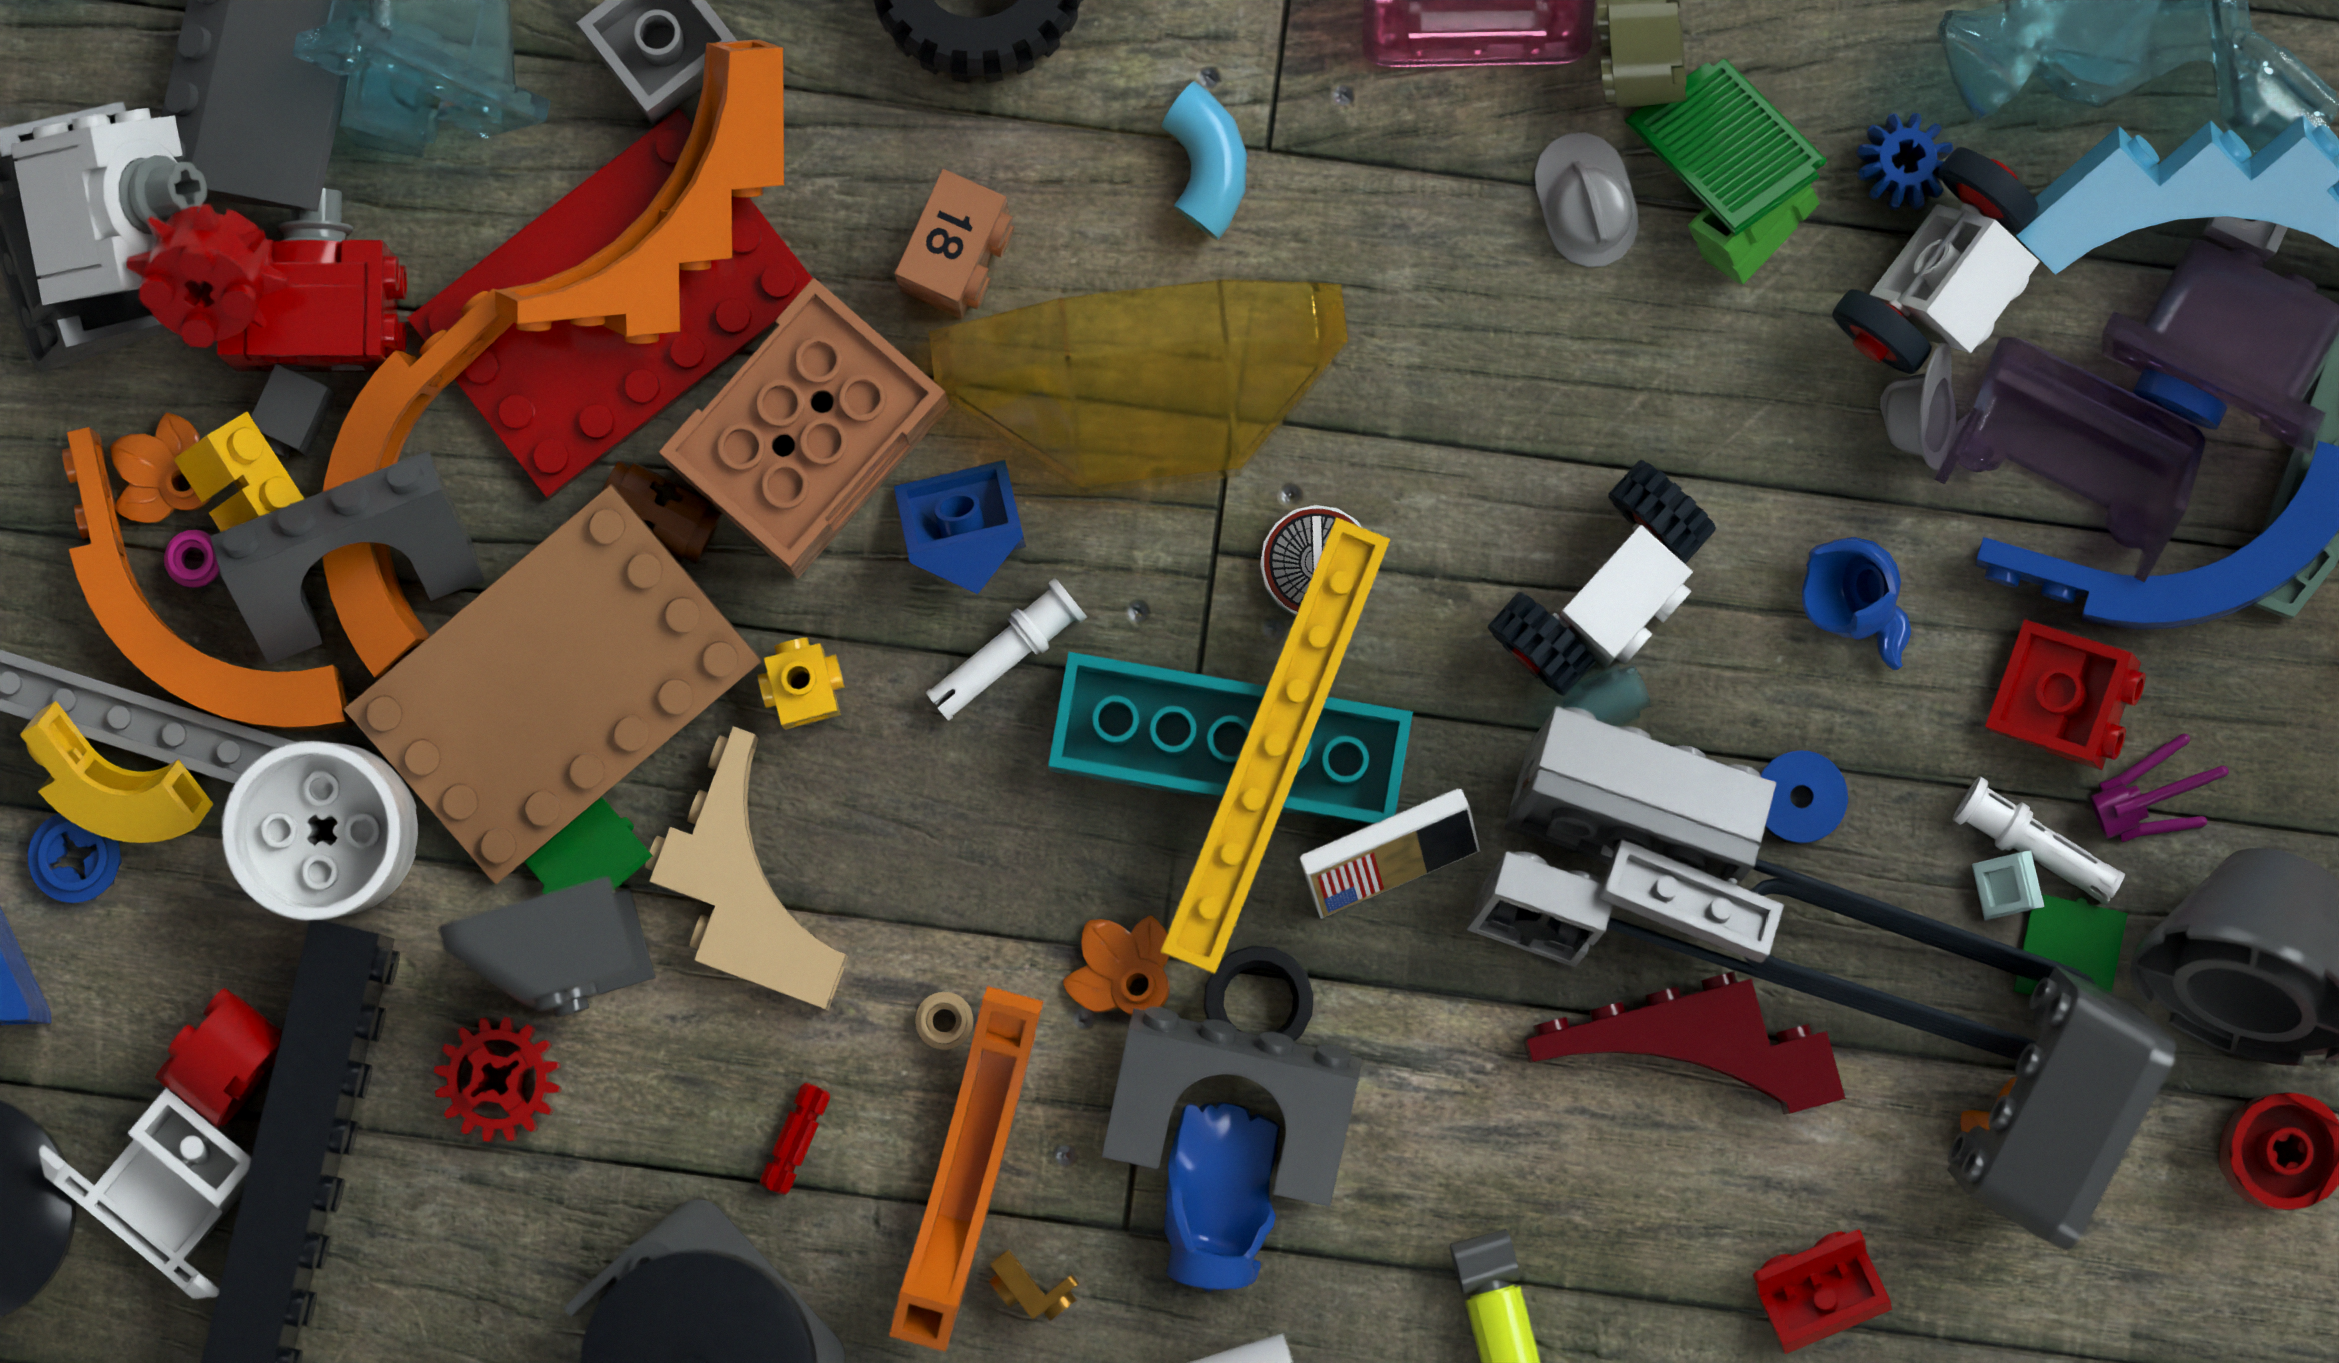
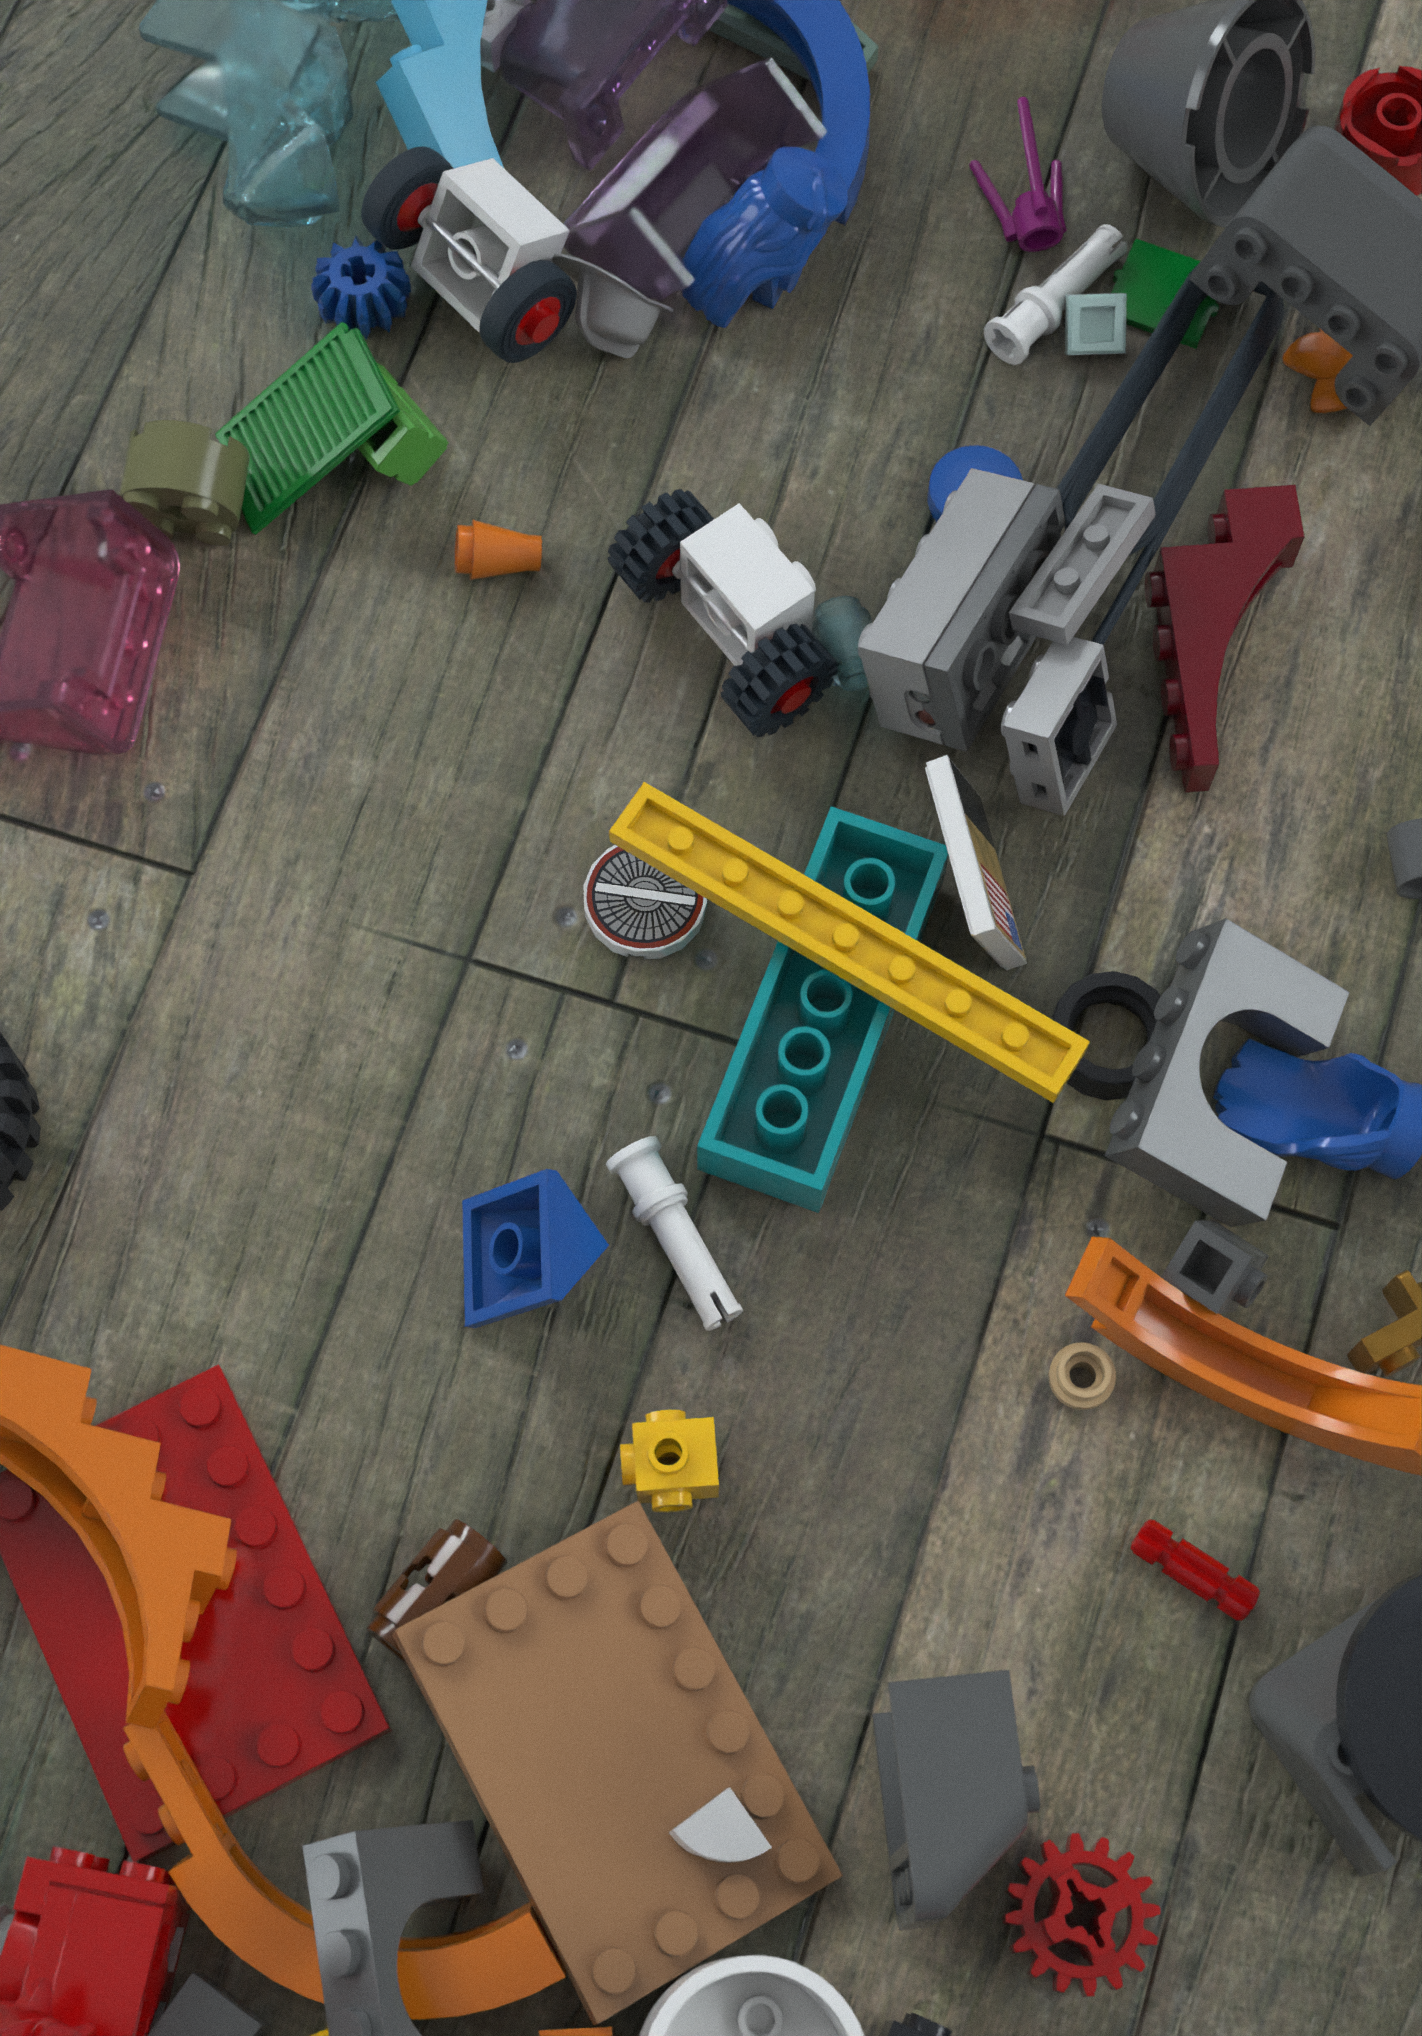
camera: 80 degrees left, 15 degrees down
green piece [524,796,653,895] -> none
tan arch [645,726,849,1011] -> none
nougat container [659,278,950,579] -> none
nougat brick [895,169,1015,320] -> none
clear yellow panel [929,279,1348,494] -> none
orange plate [1063,915,1170,1016] -> none
medium azure cylinder [1161,81,1247,240] -> none
light grey piece [1535,132,1639,267] -> none
blue hair [1802,537,1911,670] -> none
red plate [1985,619,2146,770] -> none
blue piece [2133,369,2228,429] -> none
none -> orange cone [455,520,542,580]
none -> white tile [669,1787,772,1863]
none -> blue hair [680,147,848,328]
none -> dark grey brick [1161,1220,1269,1314]

